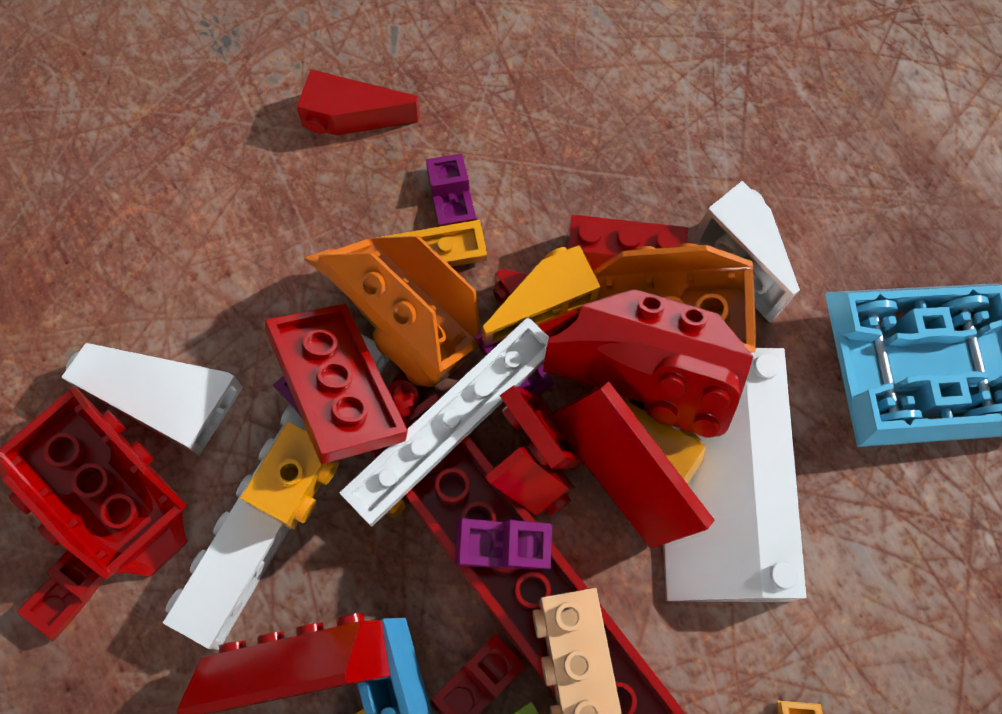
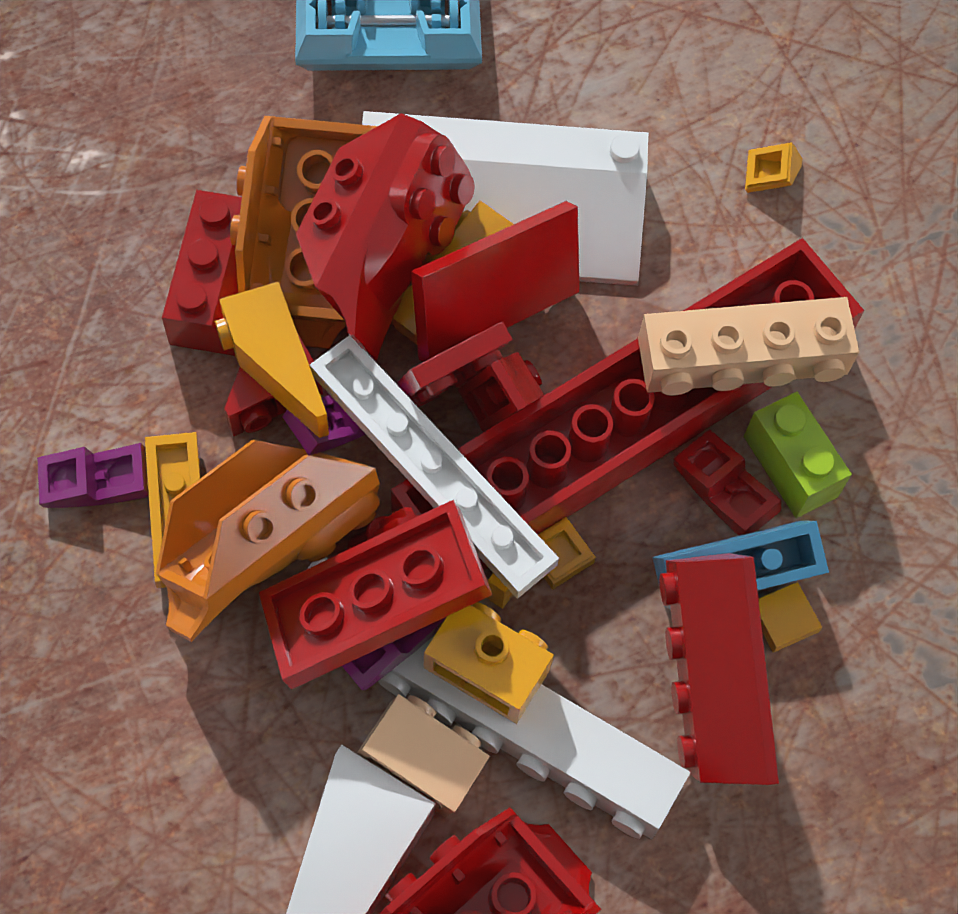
camera: 85 degrees left, 5 degrees down
magenta slope [455,518,552,570] -> none
white slope [691,181,800,323] -> none
none -> light nougat brick [357,694,490,817]
none -> light orange tile [538,517,596,590]

